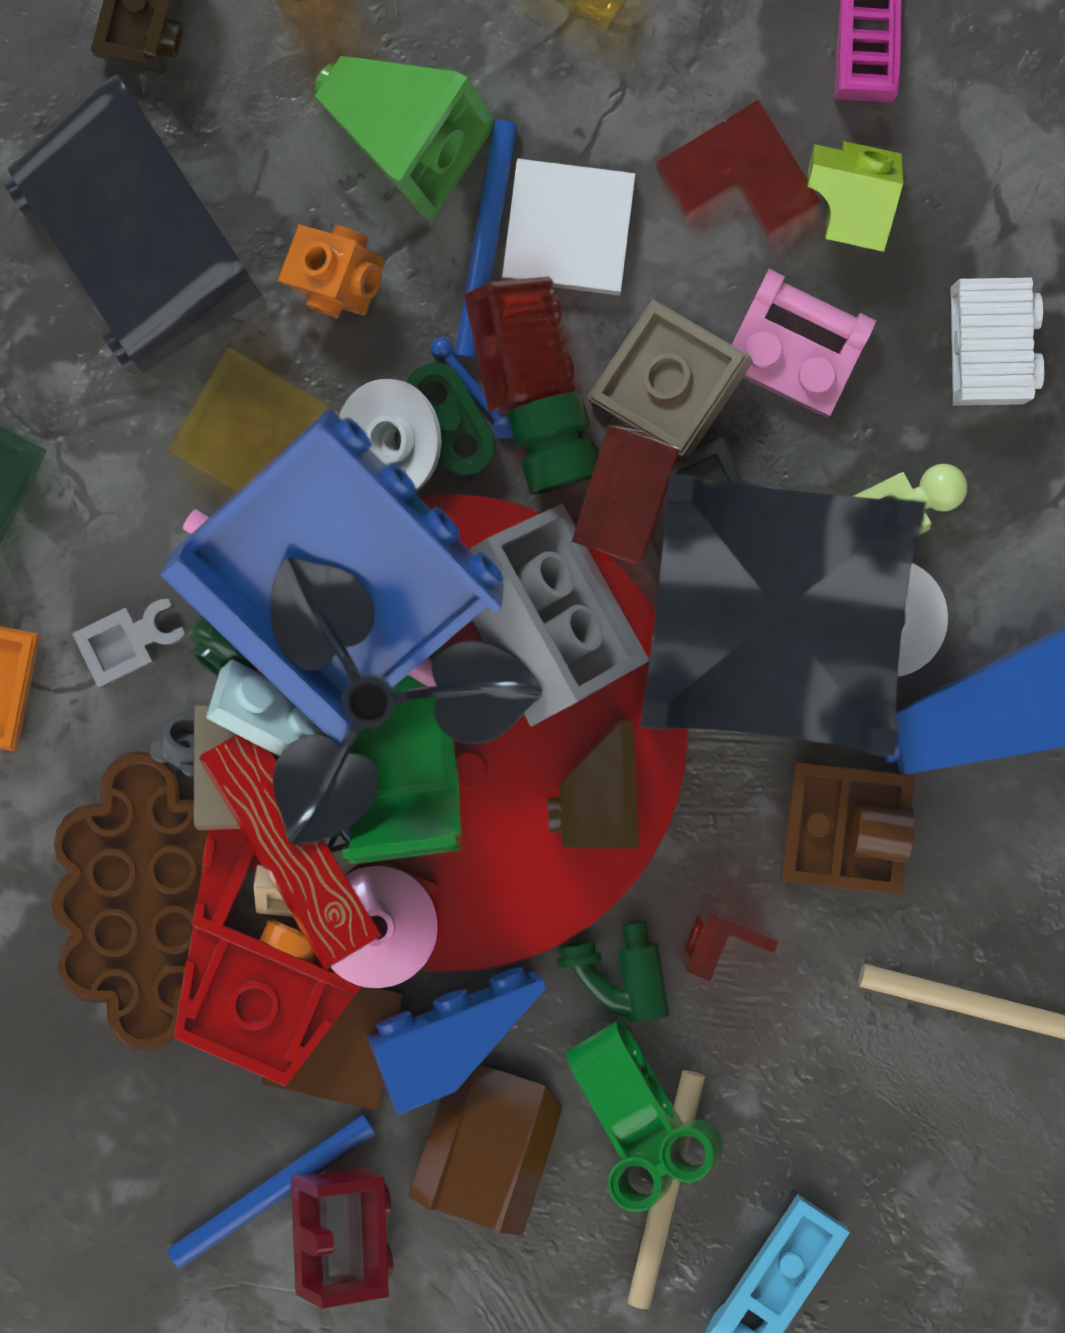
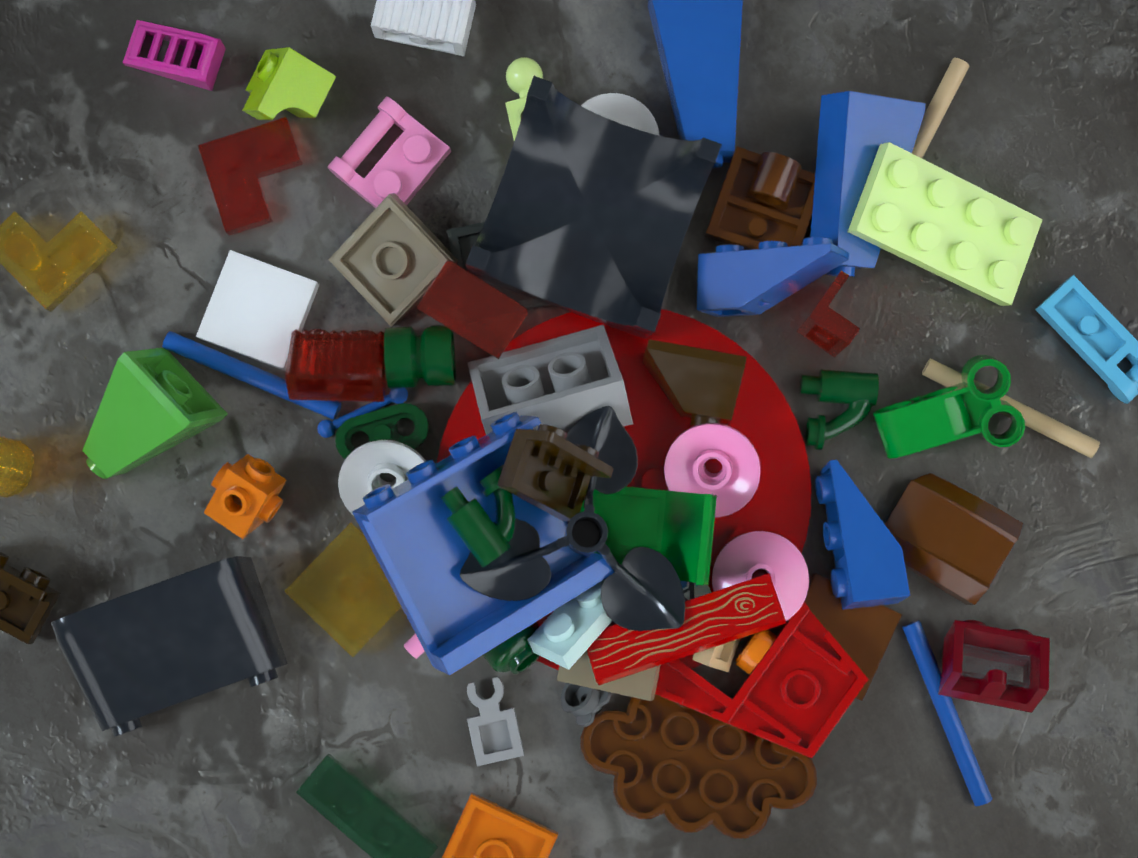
camera: 75 degrees left, 5 degrees down
none -> dark green plant [441,464,515,568]
none -> dark brown bracket [497,424,614,522]
none -> bright pink dish [664,423,761,517]
none -> blue slope [697,237,849,317]
none -> blue slope [810,91,926,277]
none -> yellowish green plate [848,142,1043,306]

